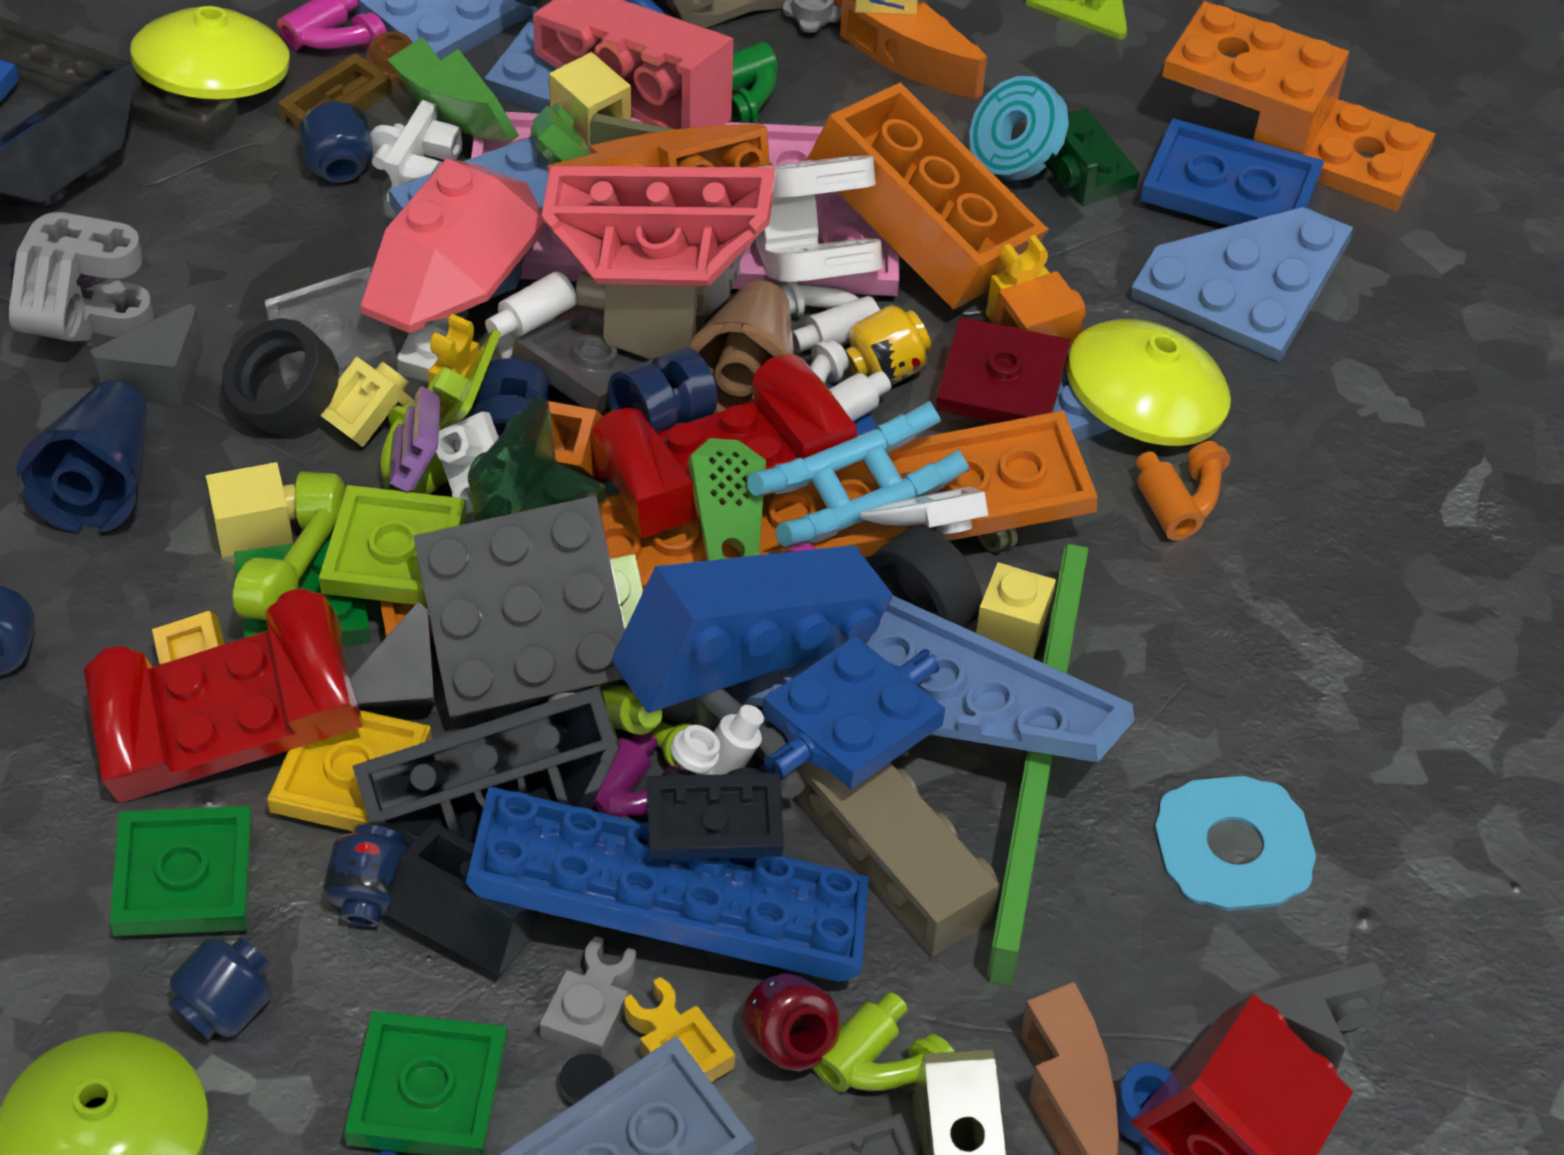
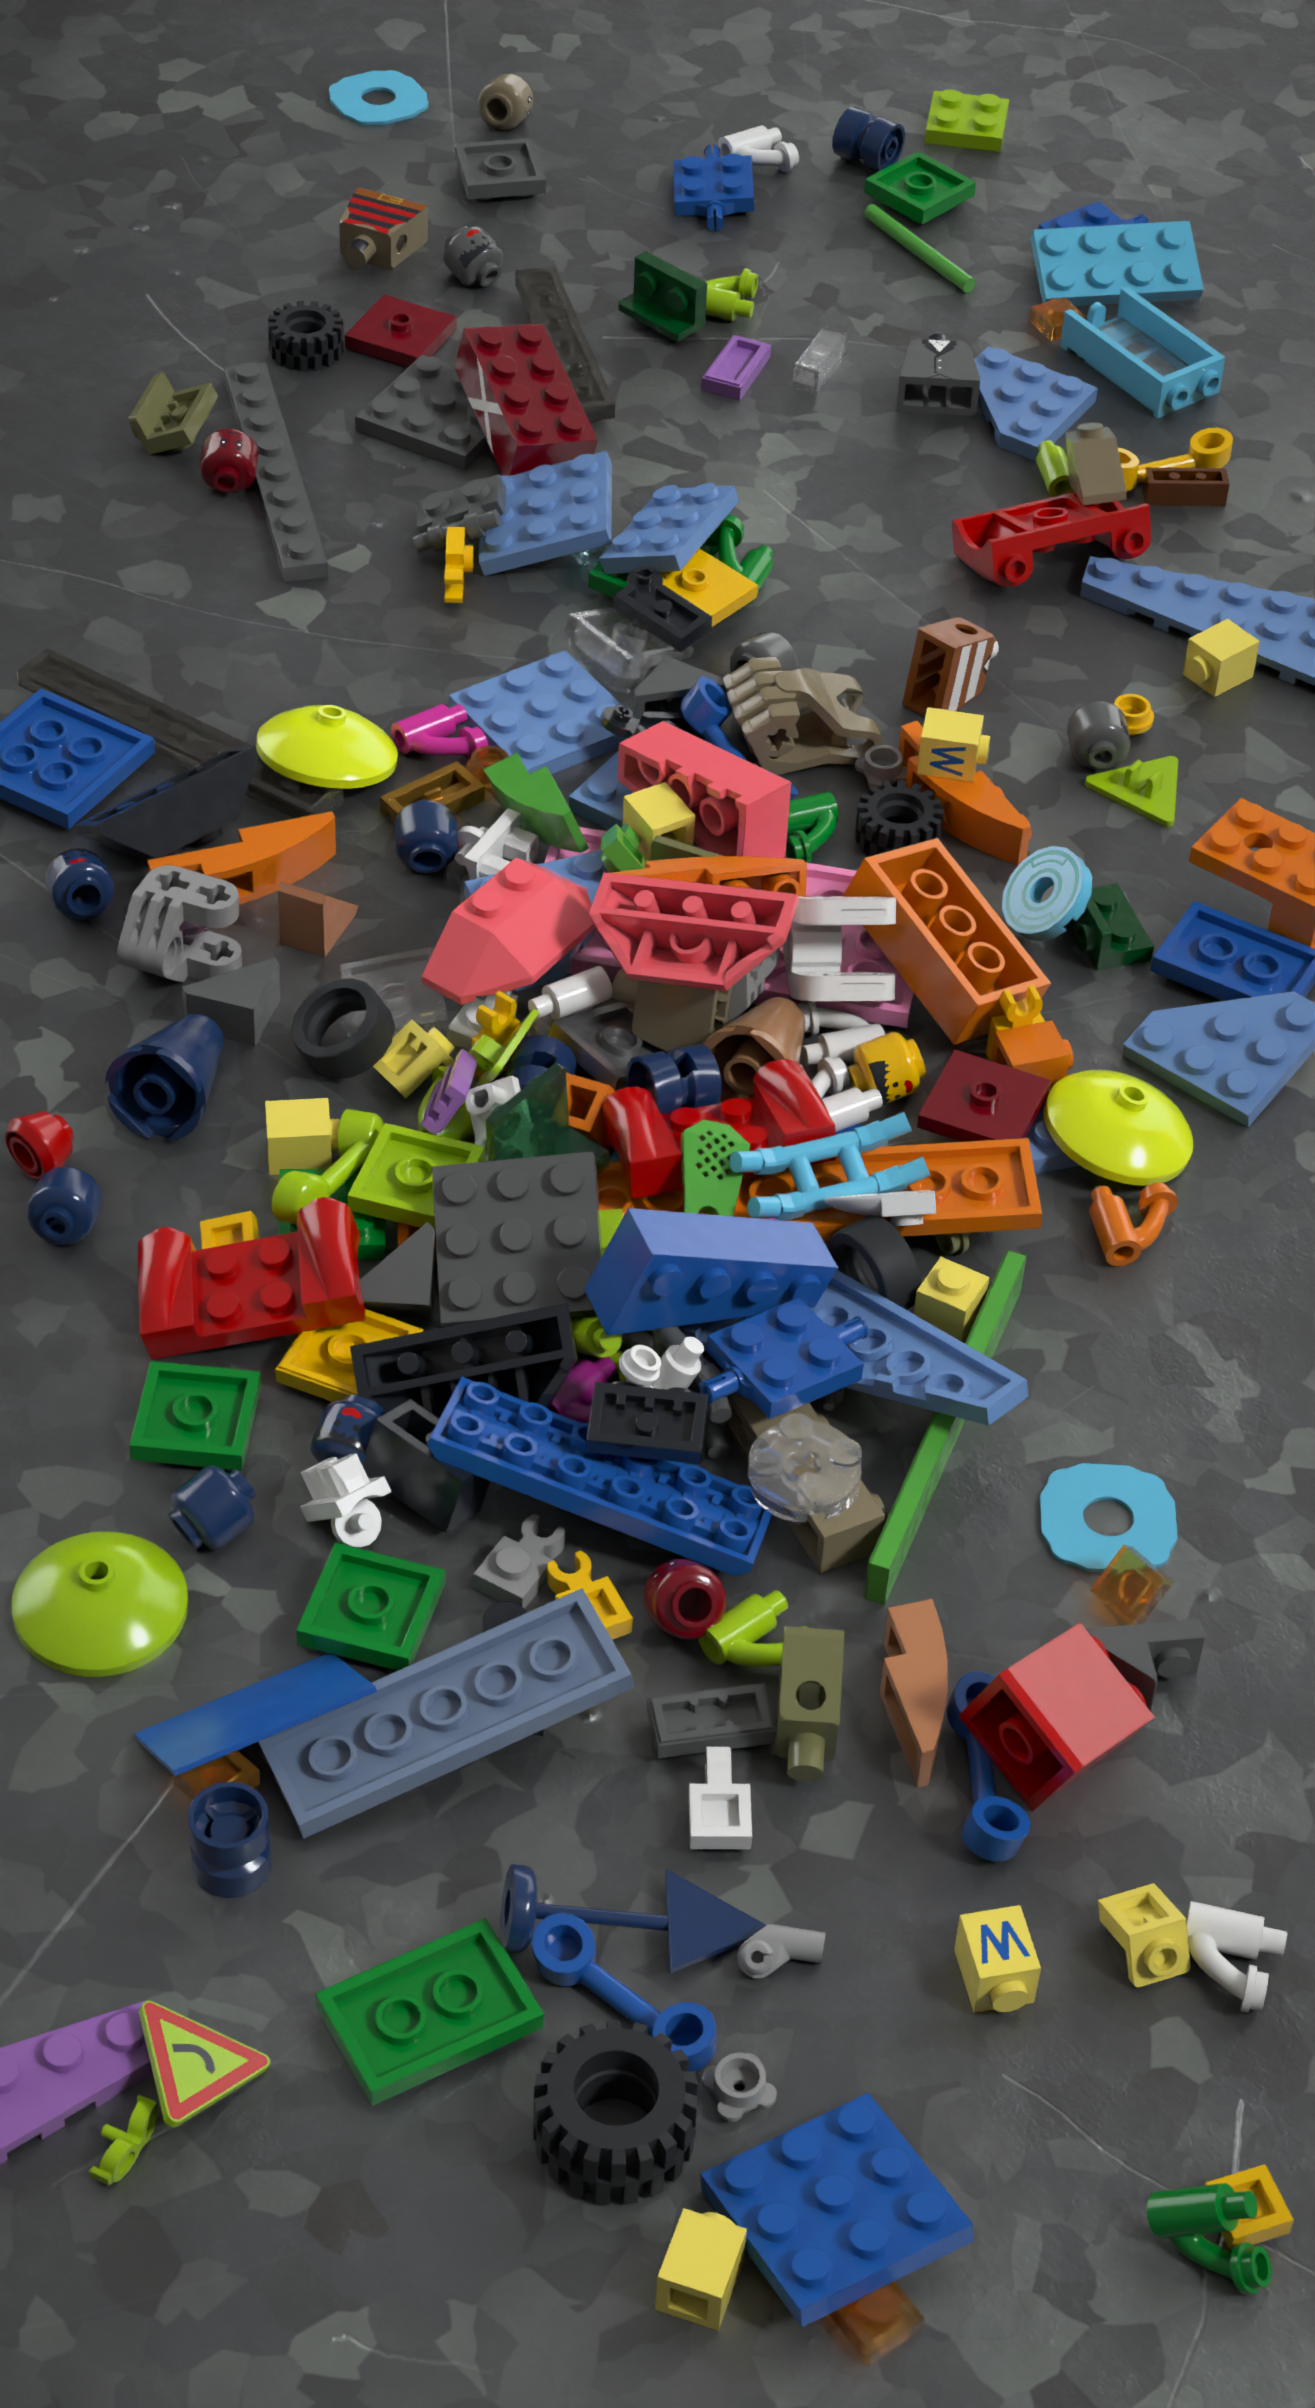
camera: 10 degrees right, 5 degrees down
none -> orange slope [147,811,336,905]
none -> nougat slope [278,881,358,957]
none -> white hips [300,1453,392,1548]
none -> clear plate [747,1413,862,1522]
none -> black tyre [855,781,943,857]
none -> clear orange plate [1090,1545,1174,1625]

